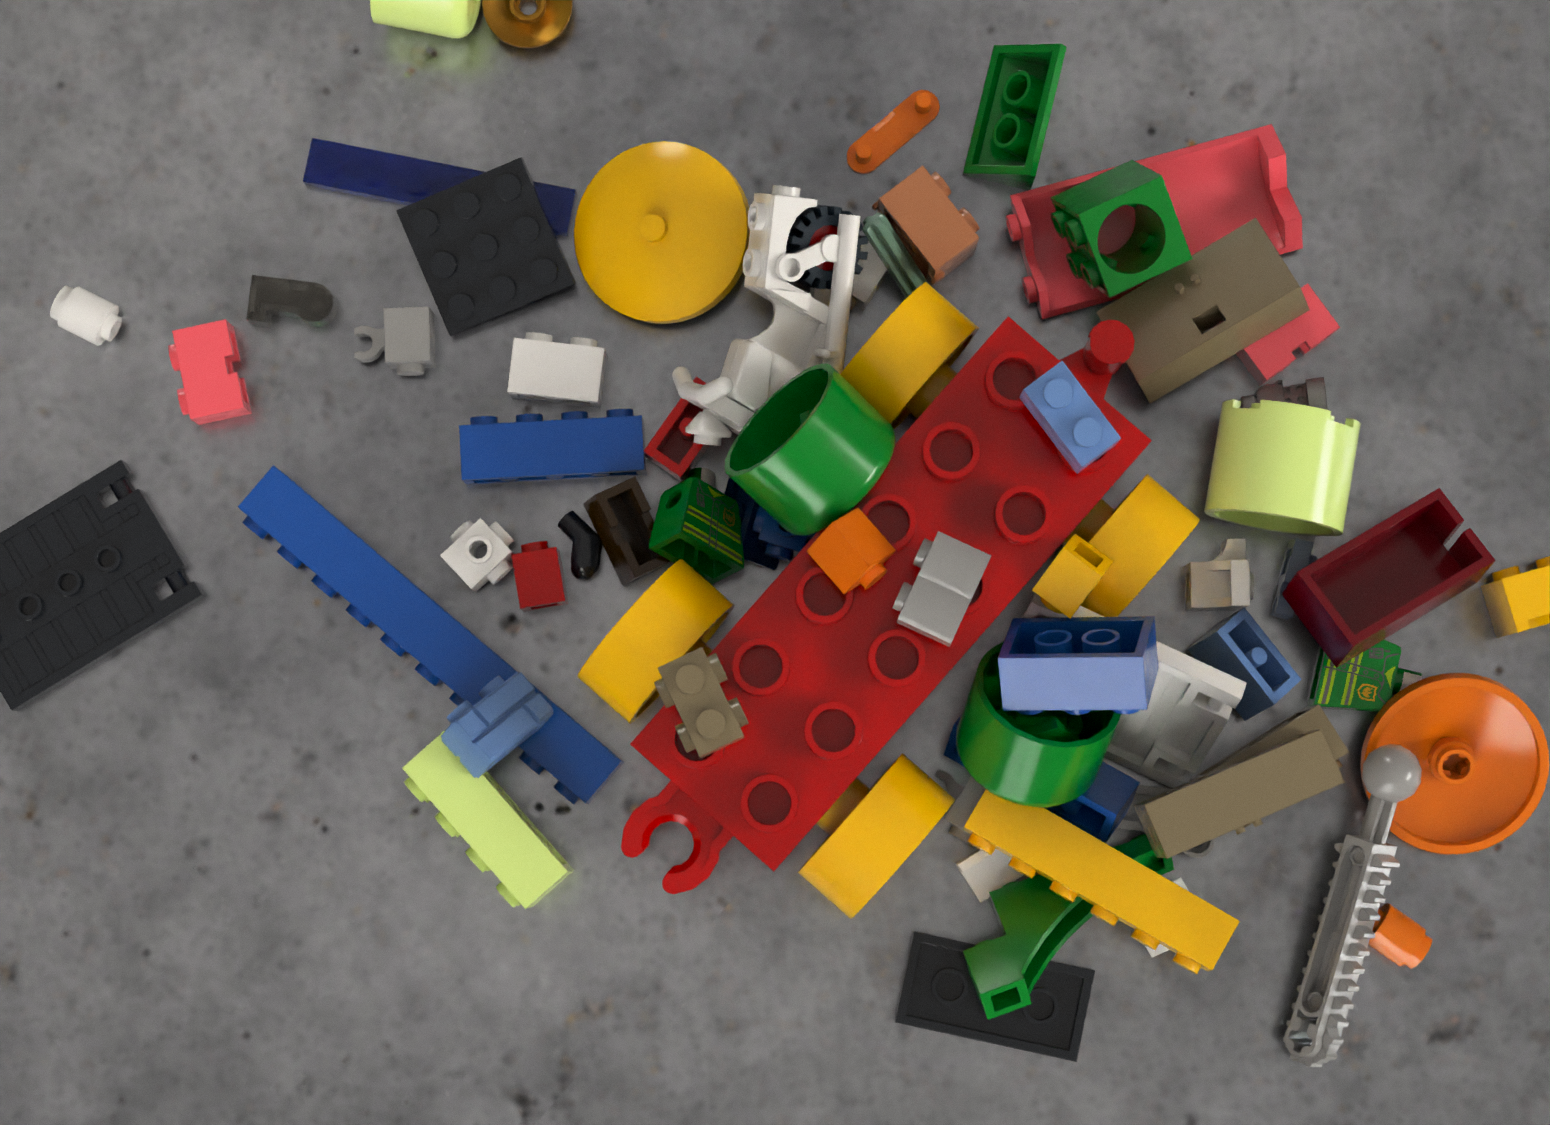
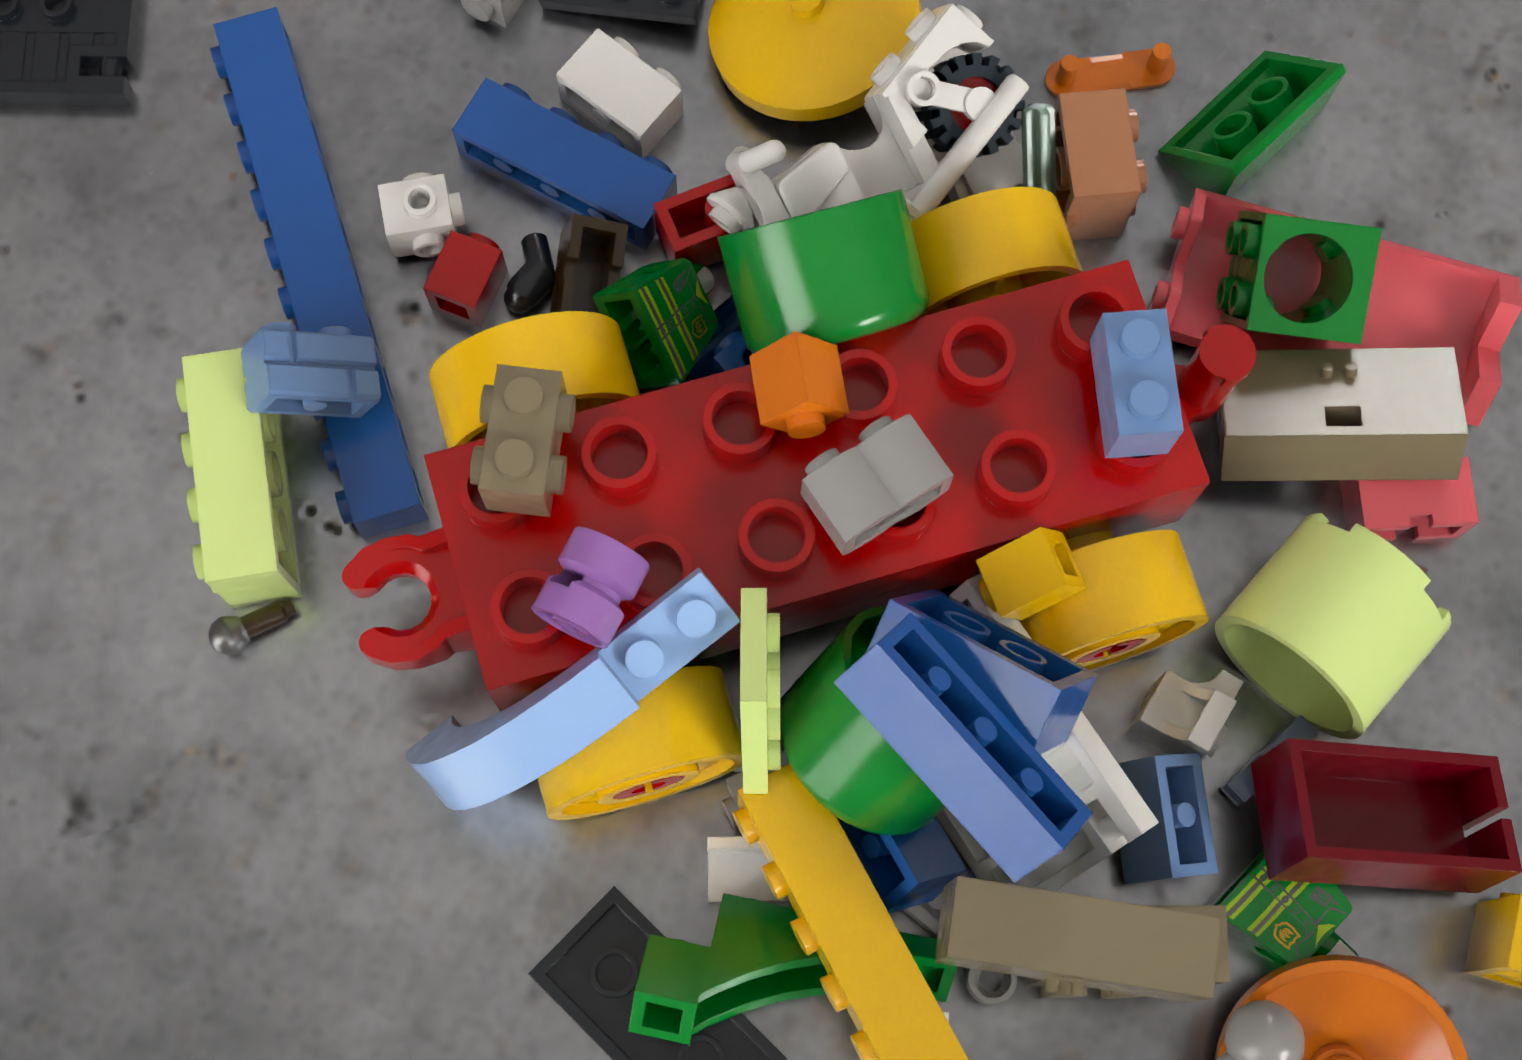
camera: 25 degrees right, 10 degrees down
none -> piece [208,598,297,656]
none -> light blue arch [406,567,741,810]
none -> medium lavender wheel [531,526,650,649]
none -> yellowish green plate [740,588,781,794]
none -> brick [834,613,1093,883]

